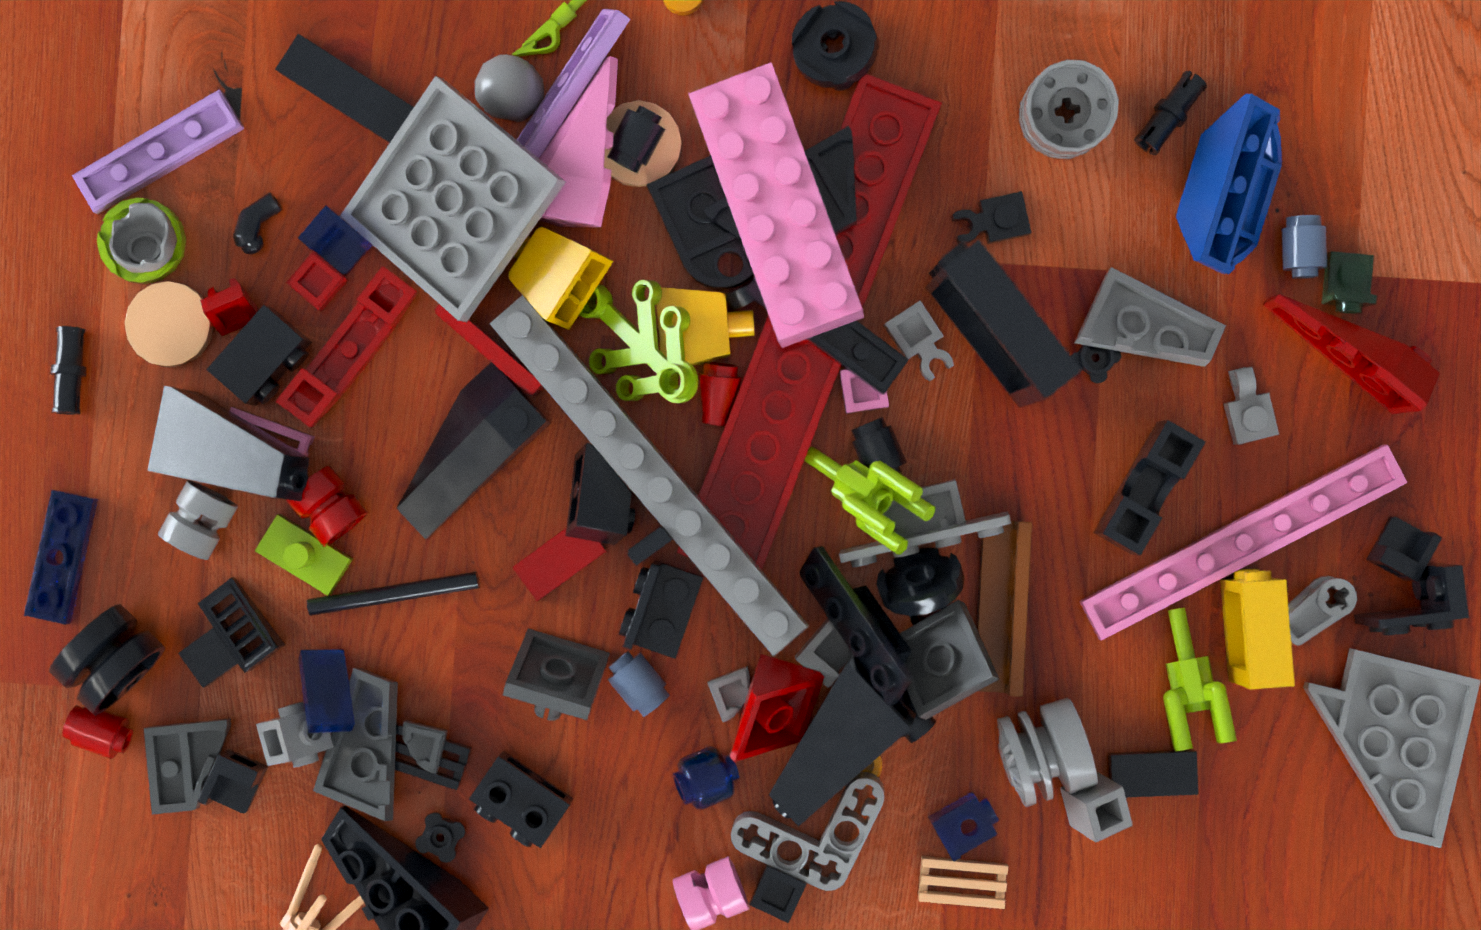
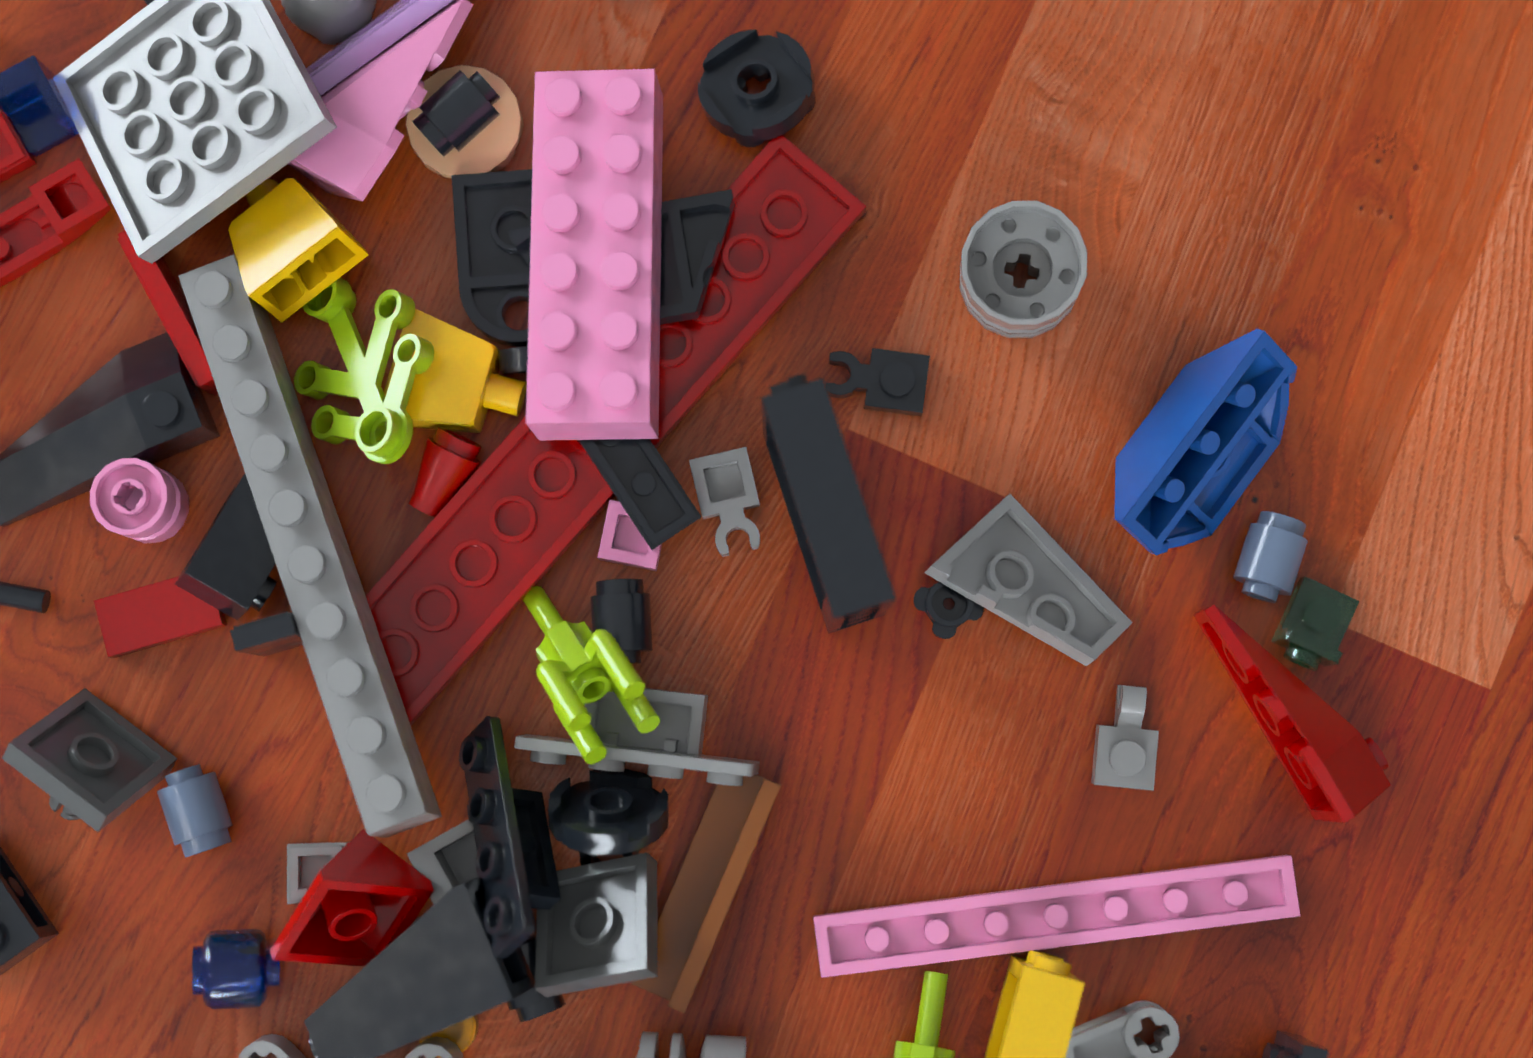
camera: 25 degrees right, 5 degrees down
black bracket [618,560,703,659] -> none
black arch [1093,420,1206,556] -> none
black pin [1134,71,1207,155] -> none
black panel [1366,517,1442,582] -> none
none -> bright pink wheel [90,458,189,543]

